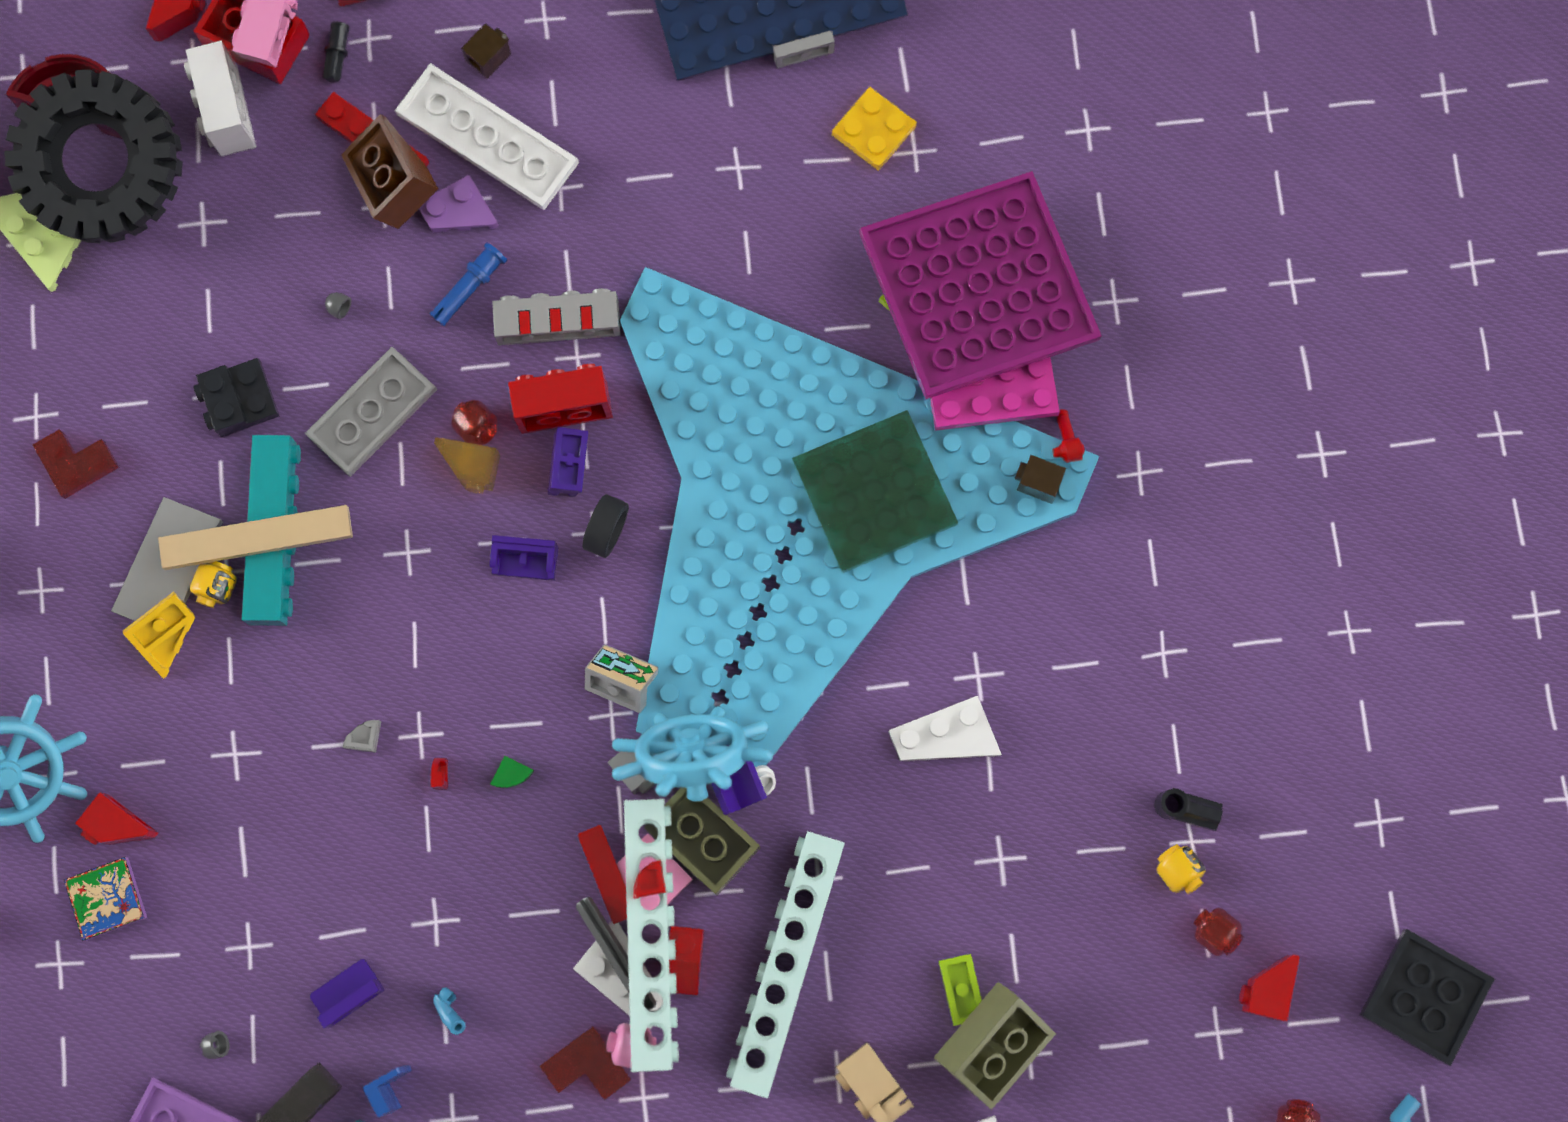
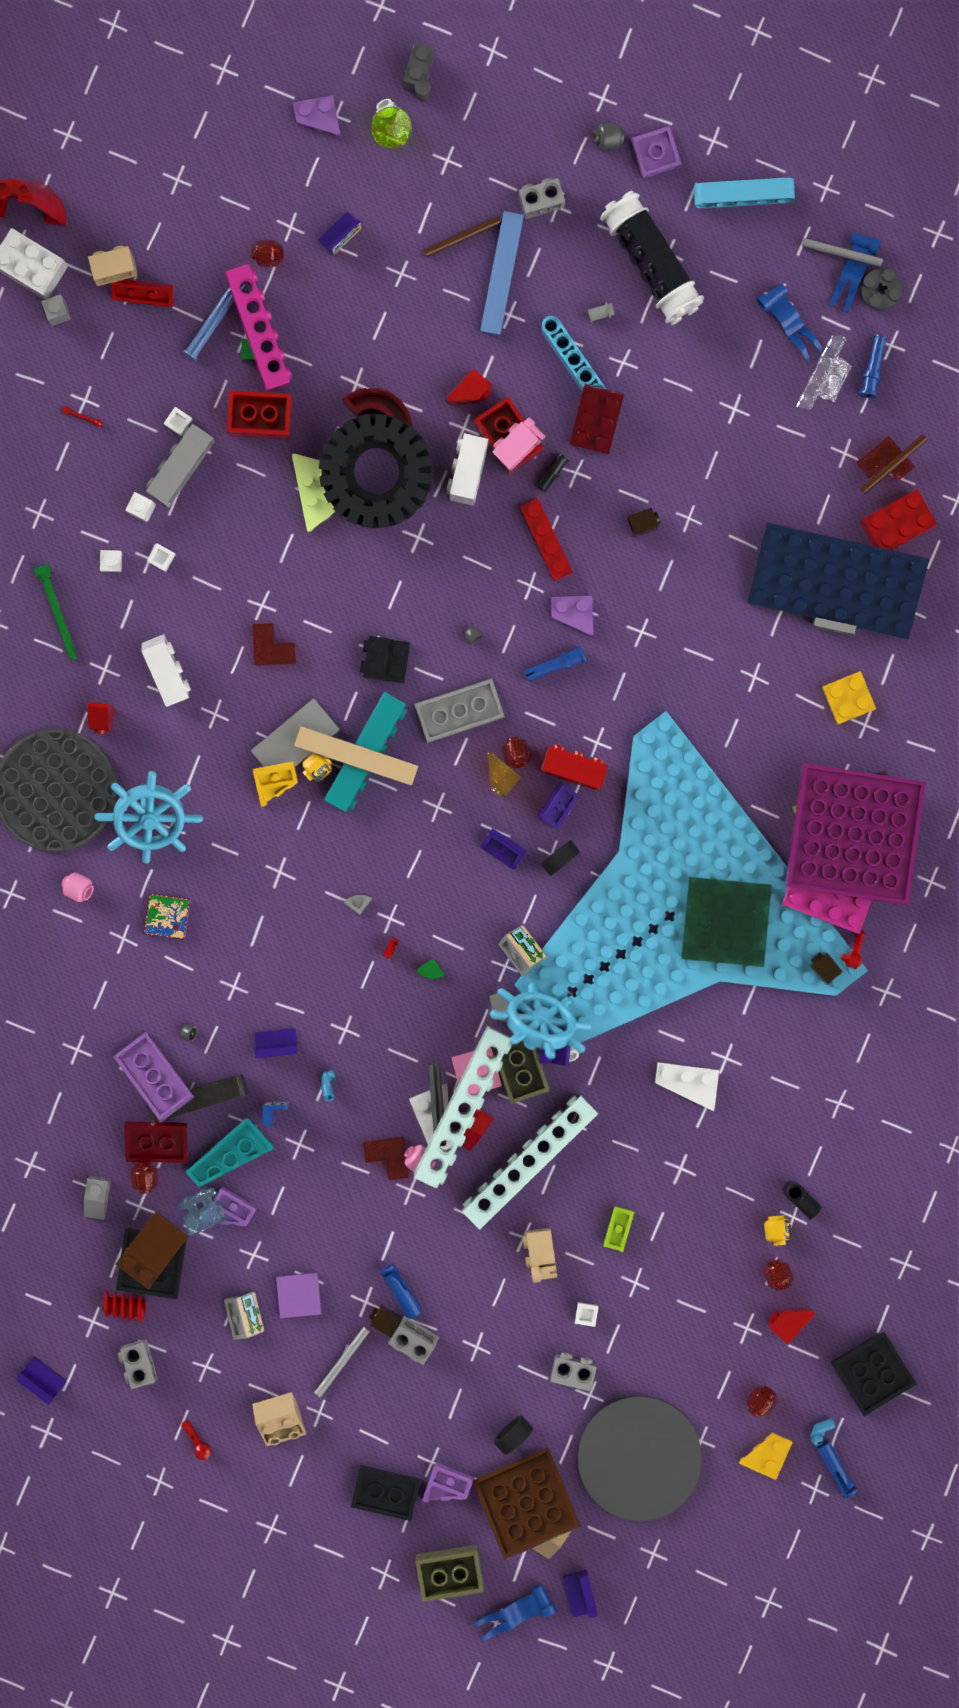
camera: 25 degrees right, 10 degrees up
red slope [75,792,158,845] -> none
reddish brown slope [341,114,438,229] -> none
white plate [395,63,579,210] -> none
light grey brick [492,288,621,345] -> none
red sticker [578,825,627,924] -> none
red tile [633,859,667,899] -> none
olive brick [933,982,1056,1110] -> none

